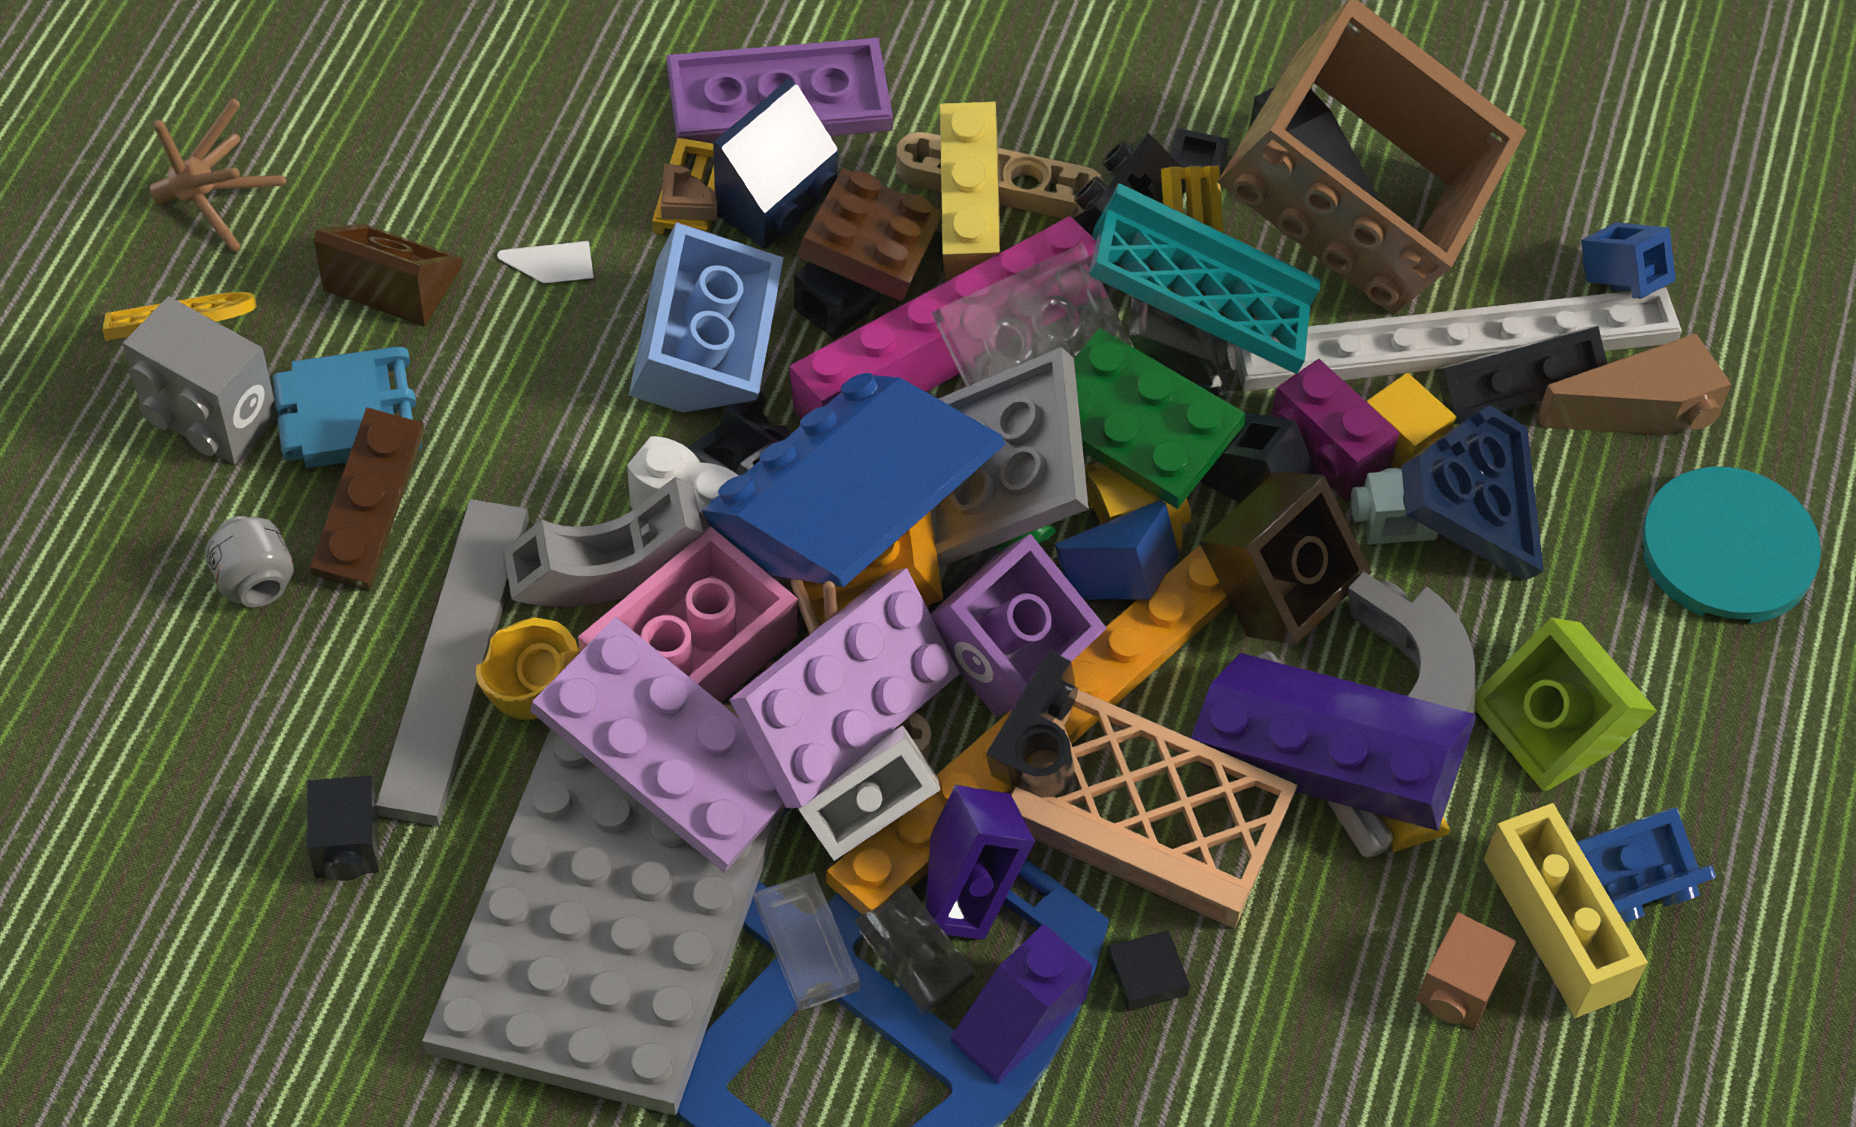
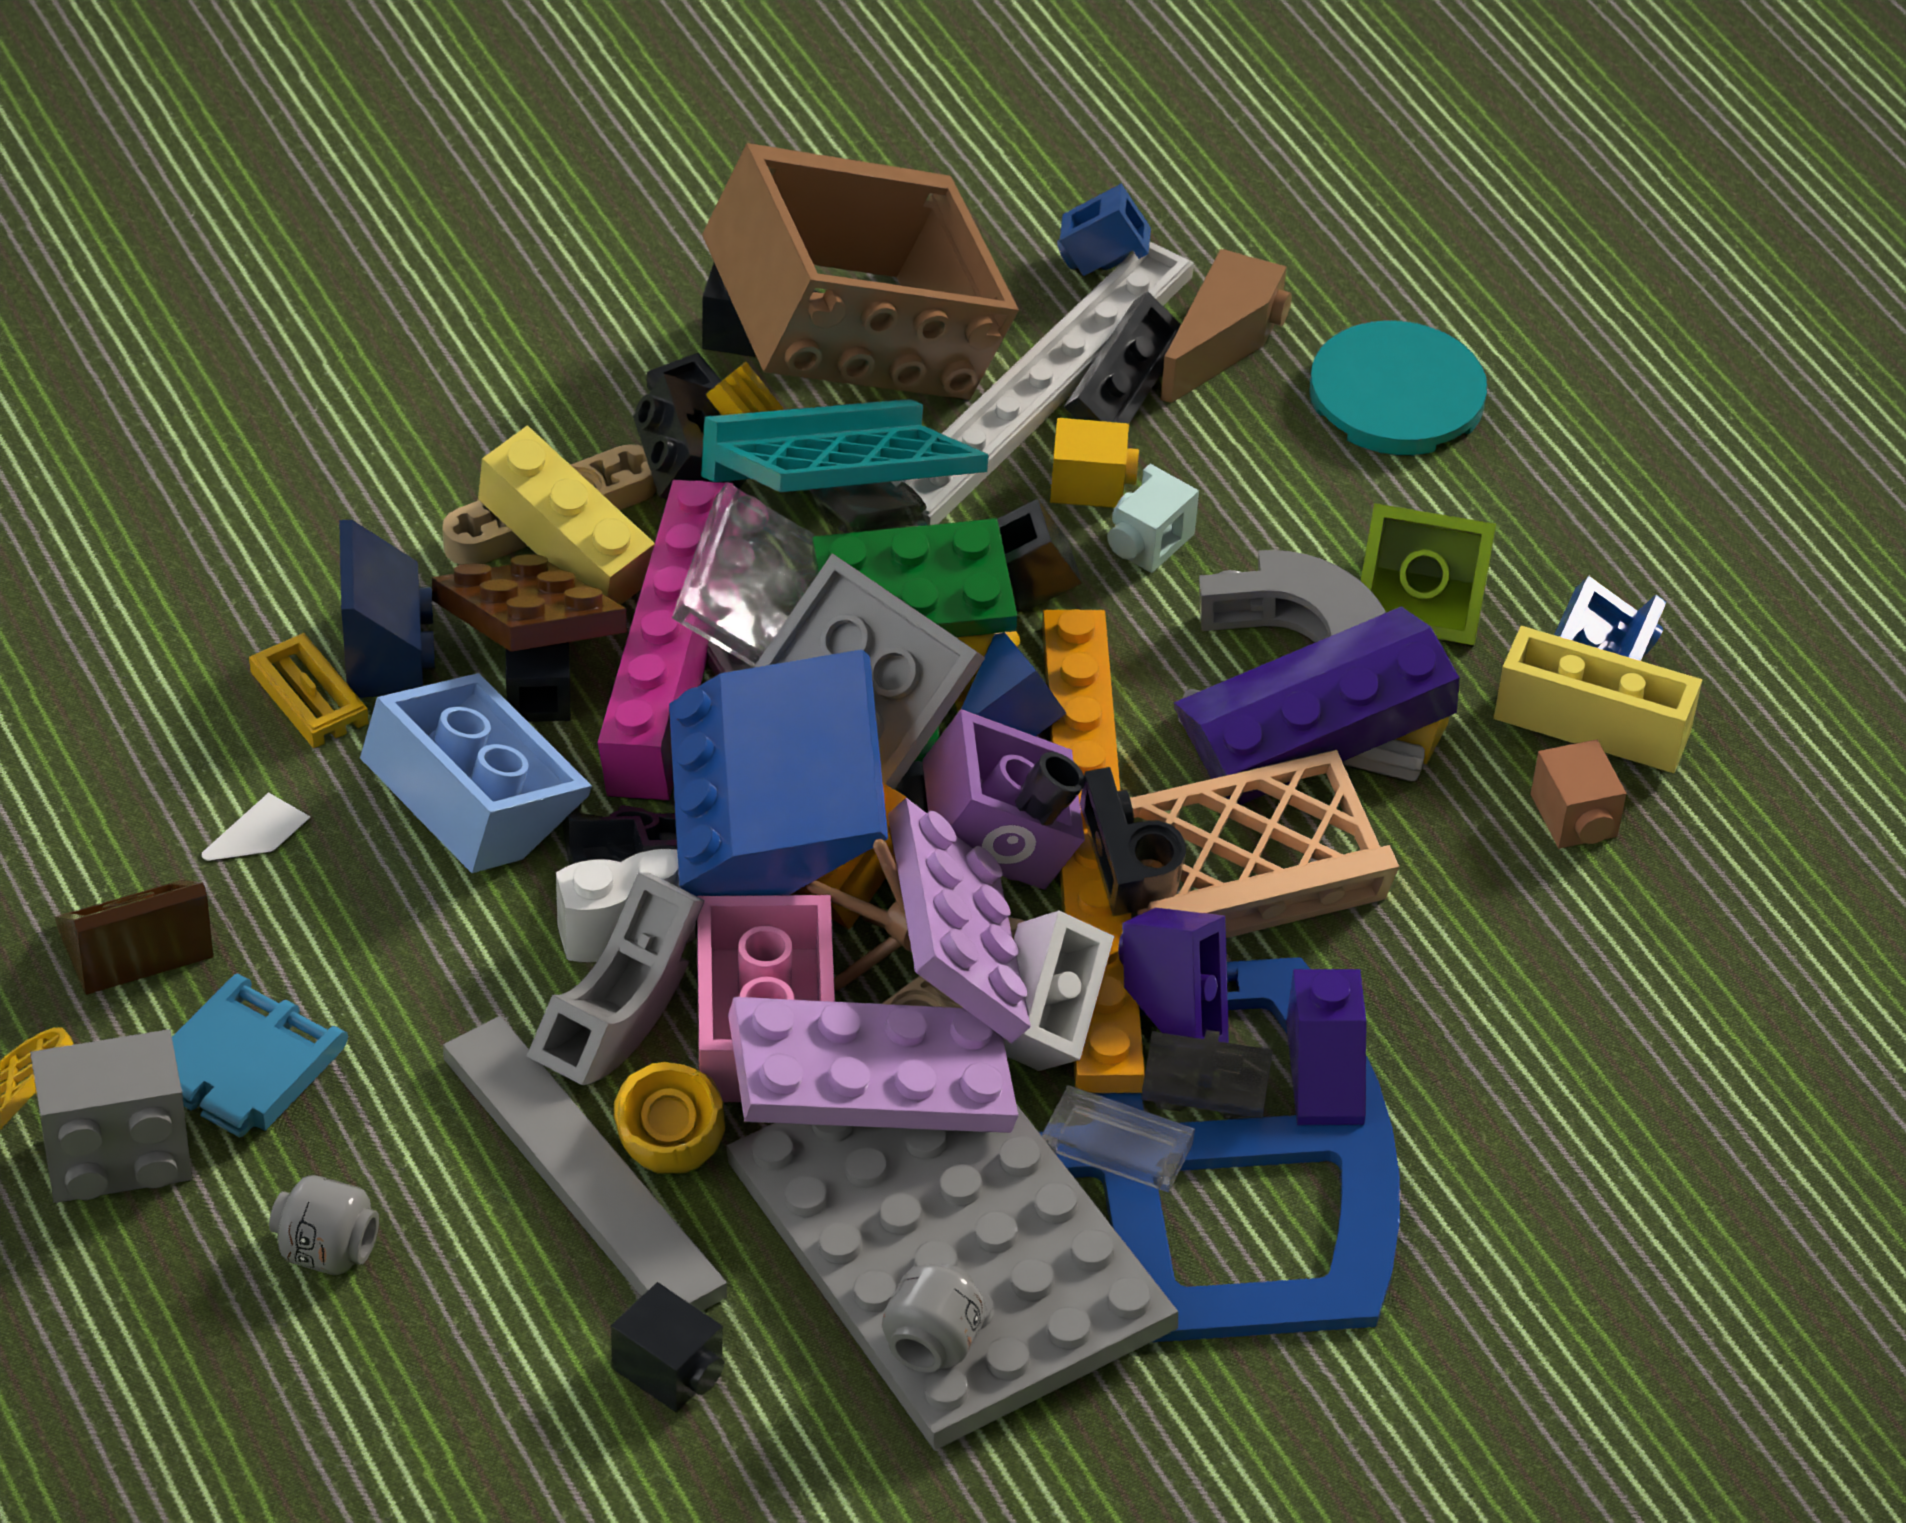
camera: 45 degrees left, 10 degrees down
reddish brown plate [310,407,425,591] -> none
medium nougat tile [661,163,717,221] -> none
medium lavender tile [666,38,893,143] -> none
black tile [1107,930,1190,1012] -> none
dark brown brick [1199,471,1372,645] -> none
magenta brick [1271,359,1400,502] -> none
dark blue plate [1402,405,1544,581] -> none
none -> light grey head [881,1264,987,1373]
none -> black hose [1015,752,1085,826]

